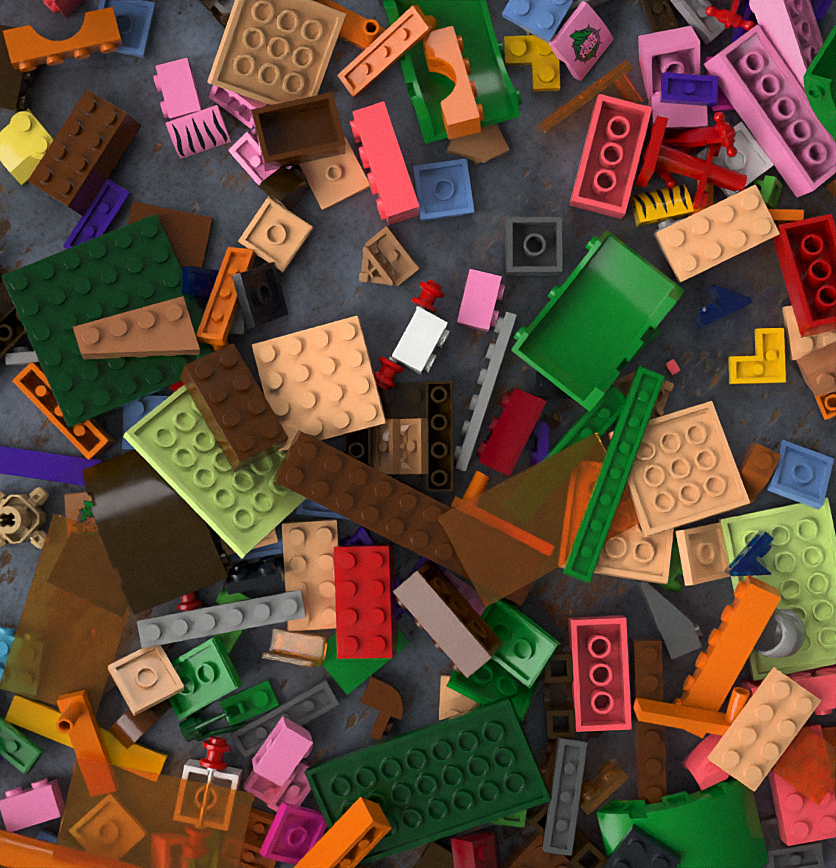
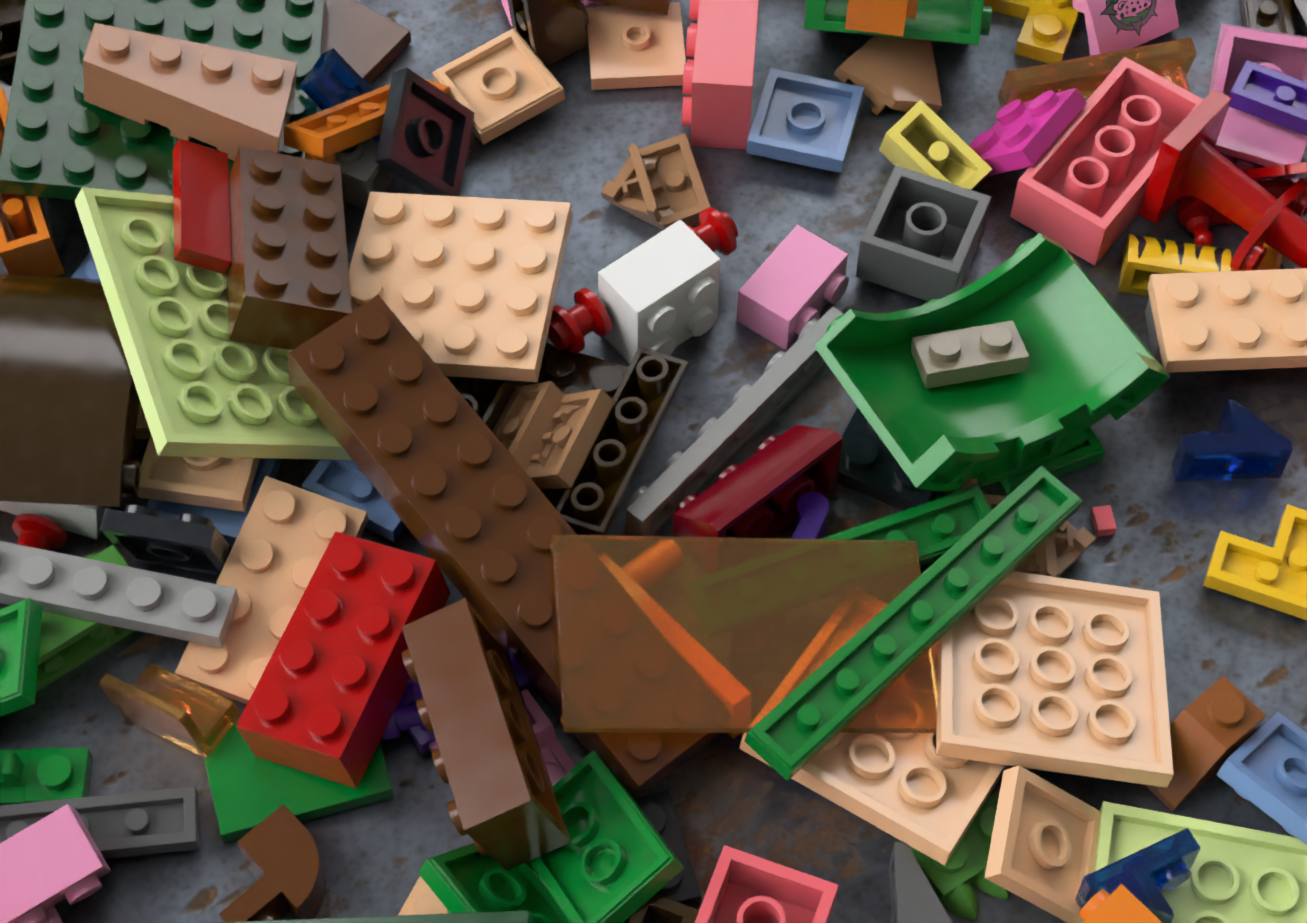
camera: 25 degrees right, 30 degrees down
none -> red tile [173,139,232,274]
none -> light yellow slope [879,100,992,190]
none -> dark tan plate [911,320,1029,389]
none -> dark pink plate [969,88,1087,177]

